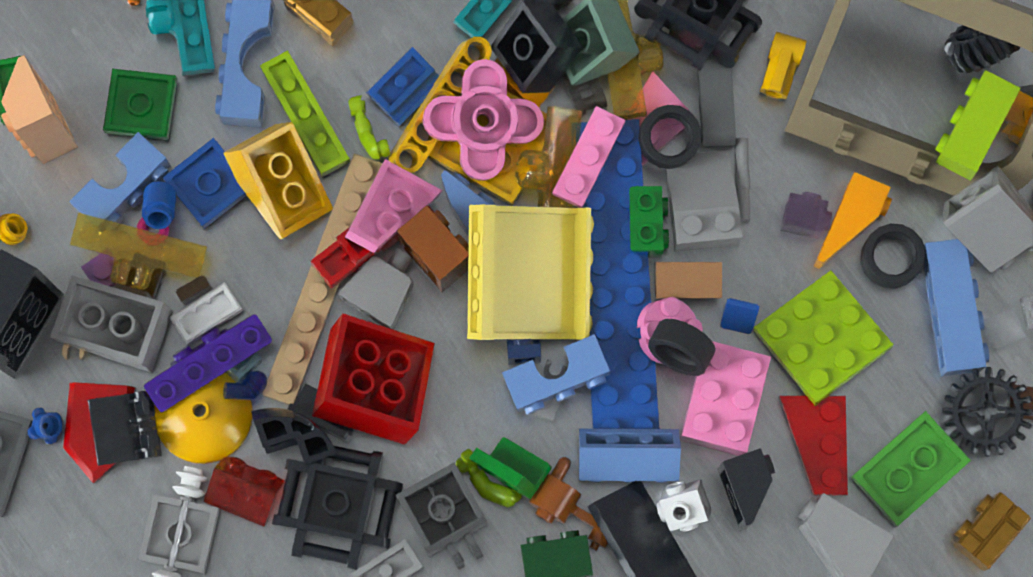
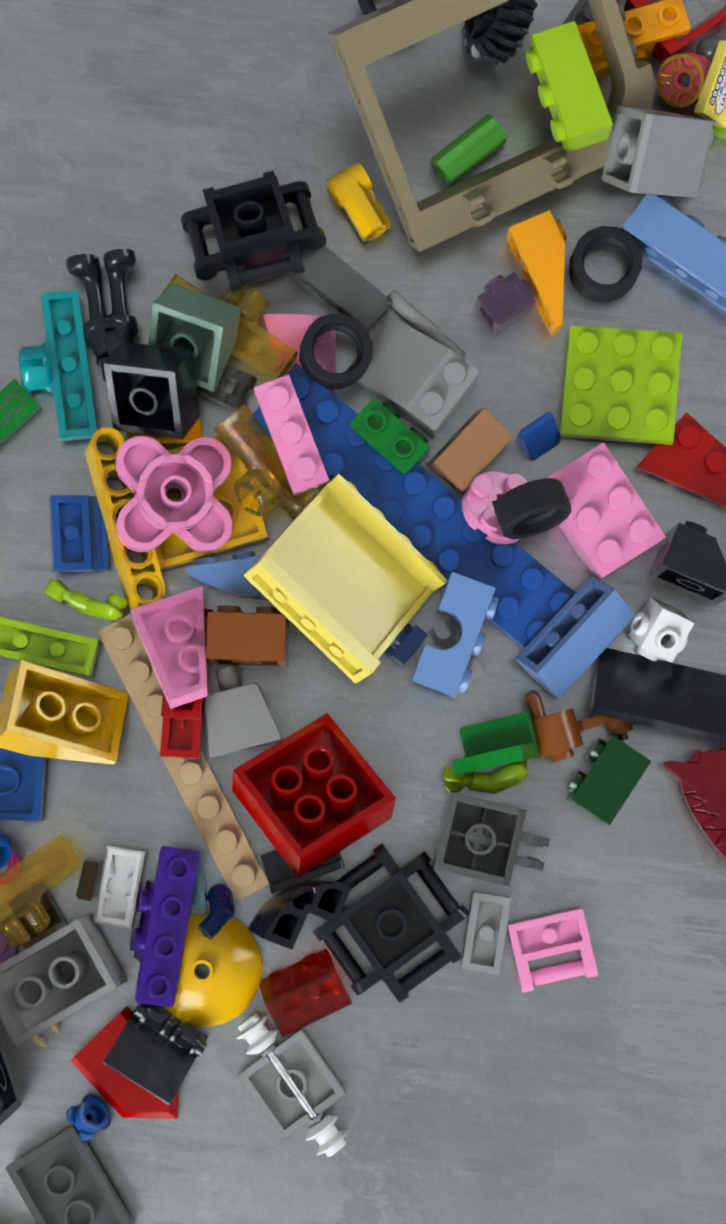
camera: 50 degrees left, 5 degrees up
none -> bright green axle [430,114,507,186]

